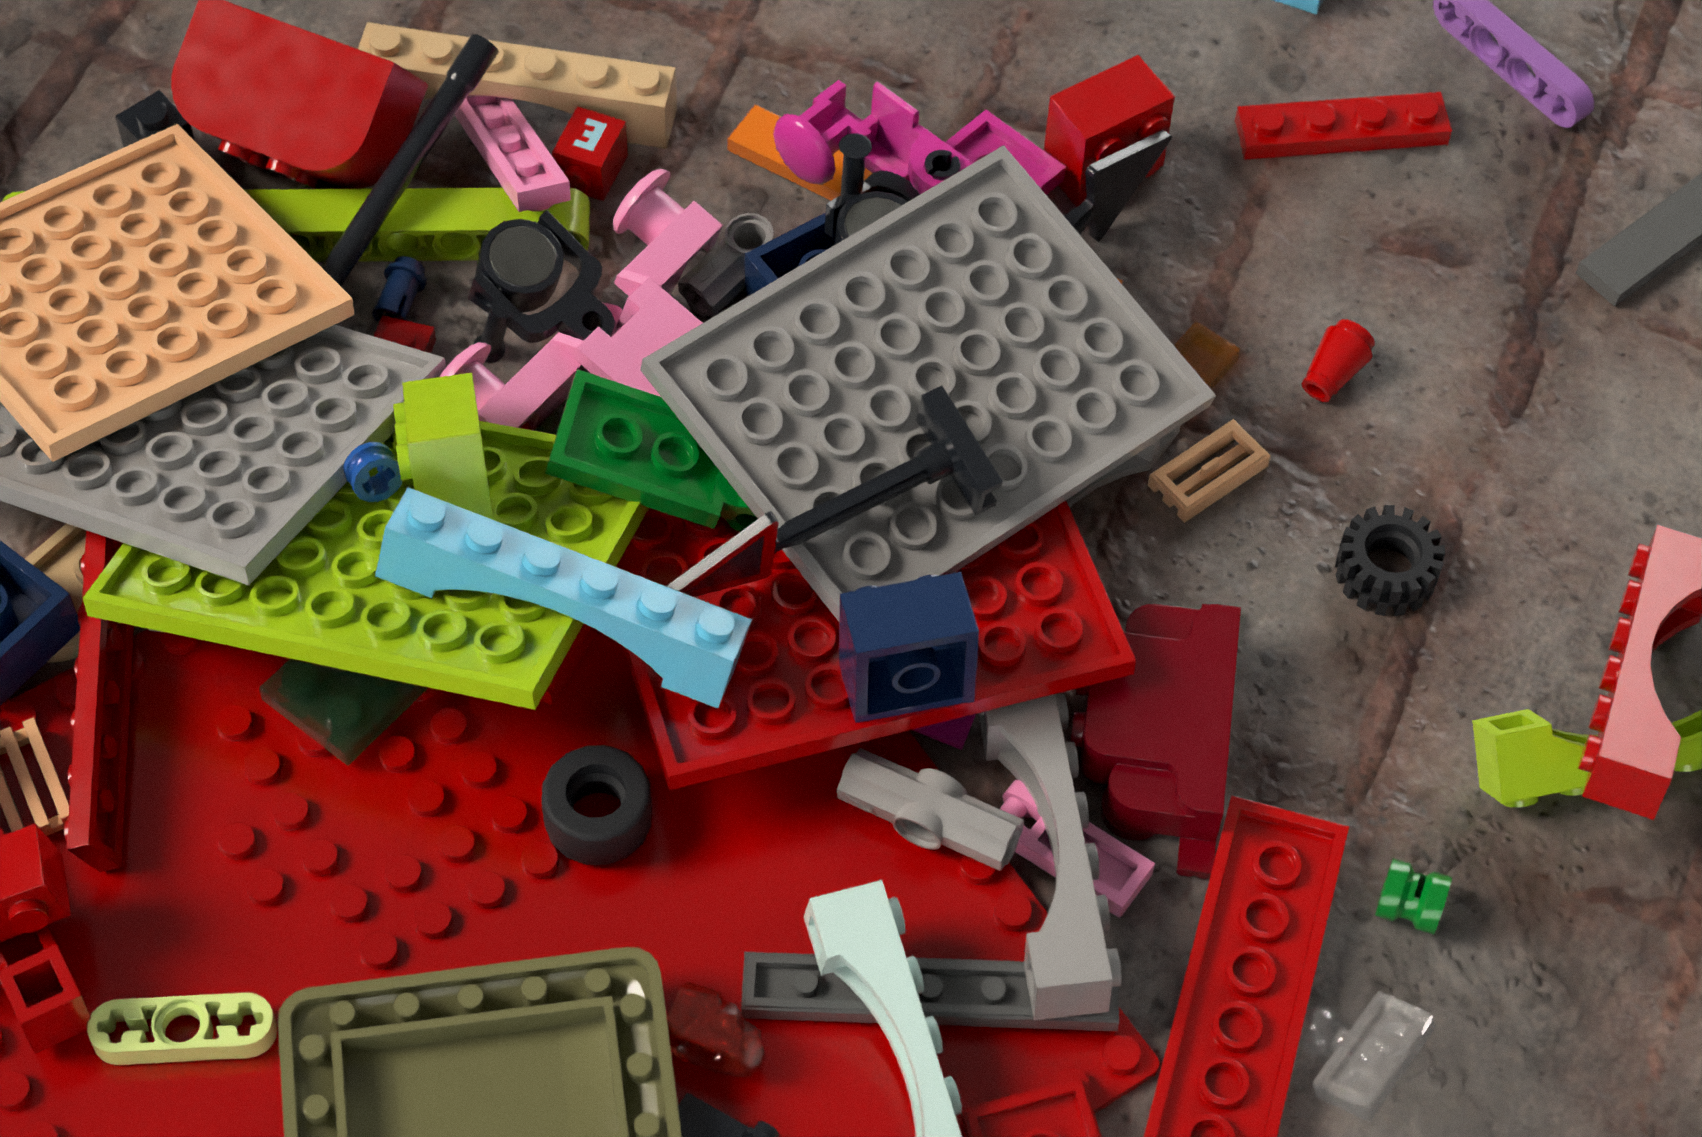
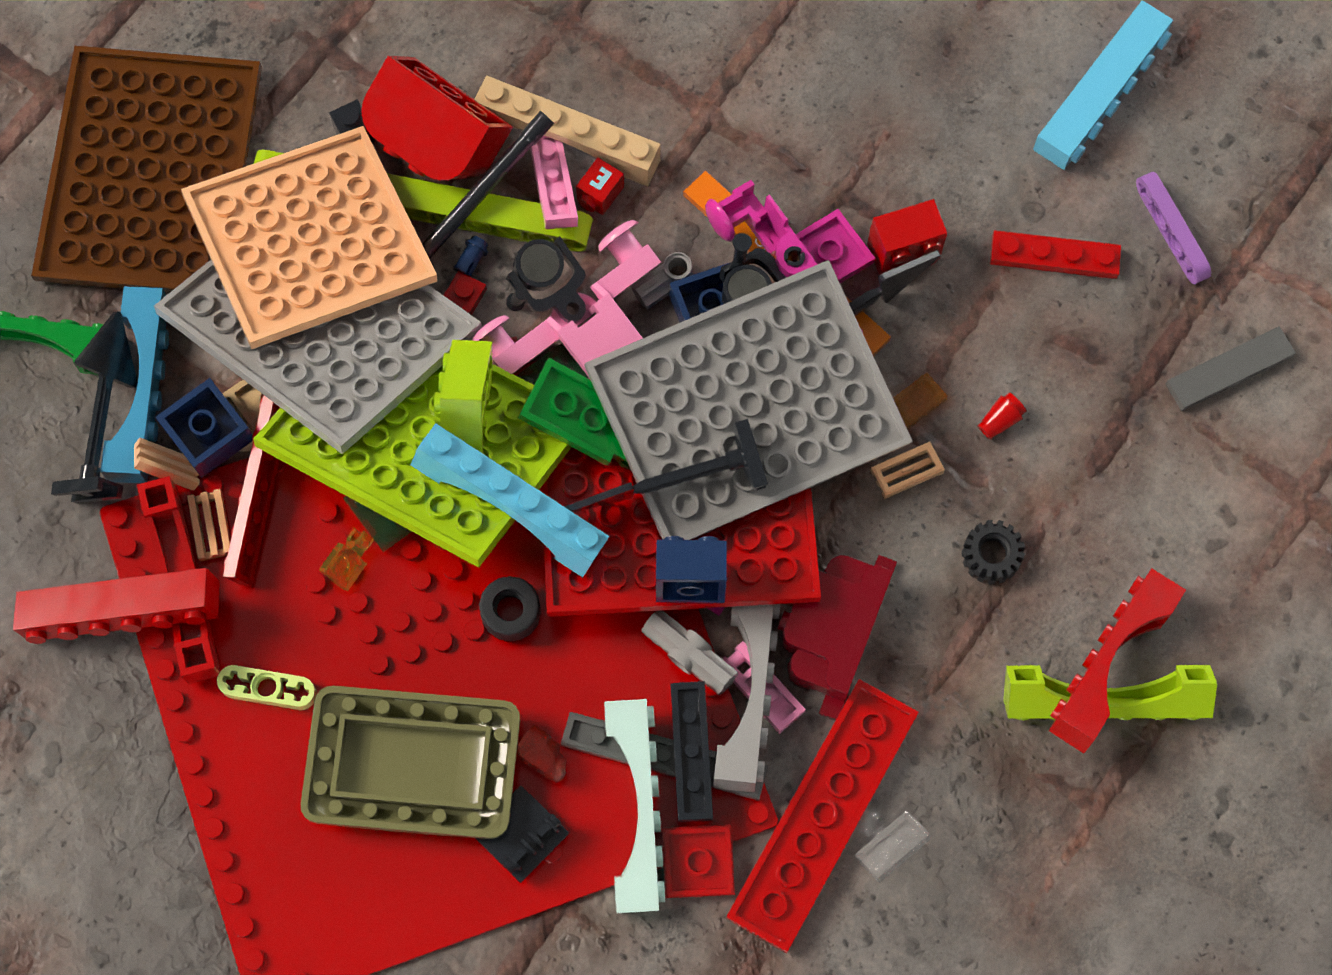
camera: 15 degrees right, 15 degrees up
blue bush [343,442,402,502] -> none
green wheel [1374,858,1452,935] -> none
none -> plate [319,528,374,591]
none -> black plate [670,681,713,822]

